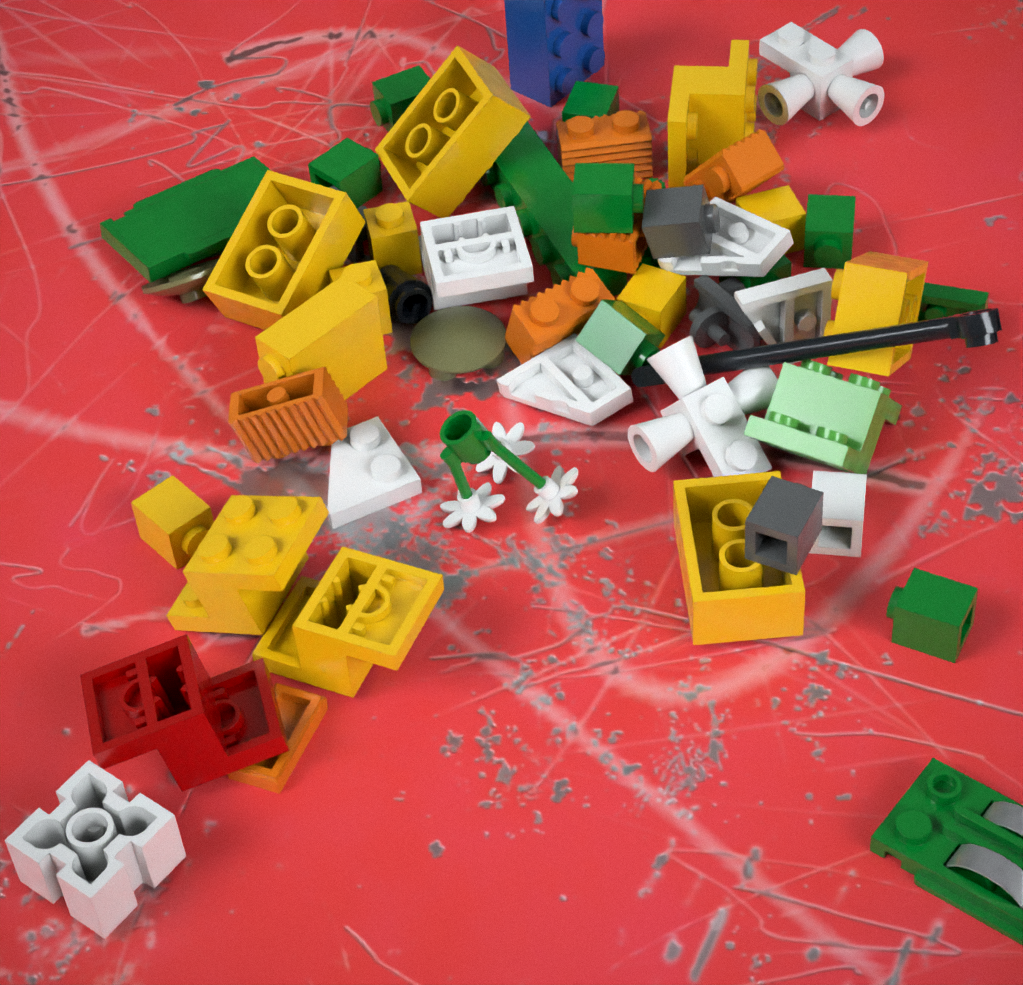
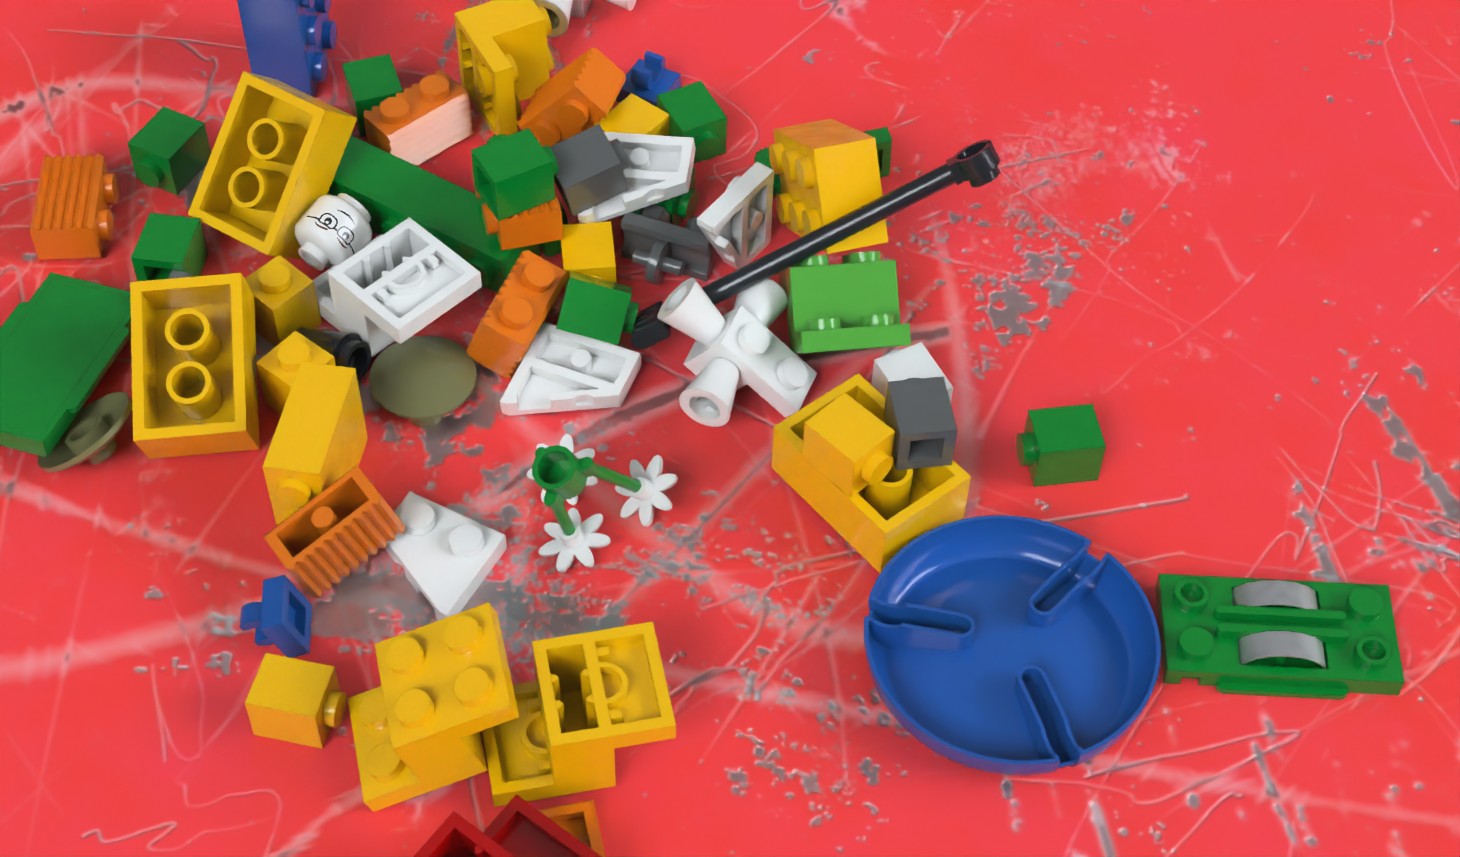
camera: 40 degrees left, 5 degrees up
none -> orange brick [30,153,119,260]
none -> blue tile [240,575,312,658]
none -> white head [295,193,372,271]
none -> blue tile [616,51,681,107]
none -> yellow brick [802,392,895,498]
none -> blue piece [864,515,1161,776]

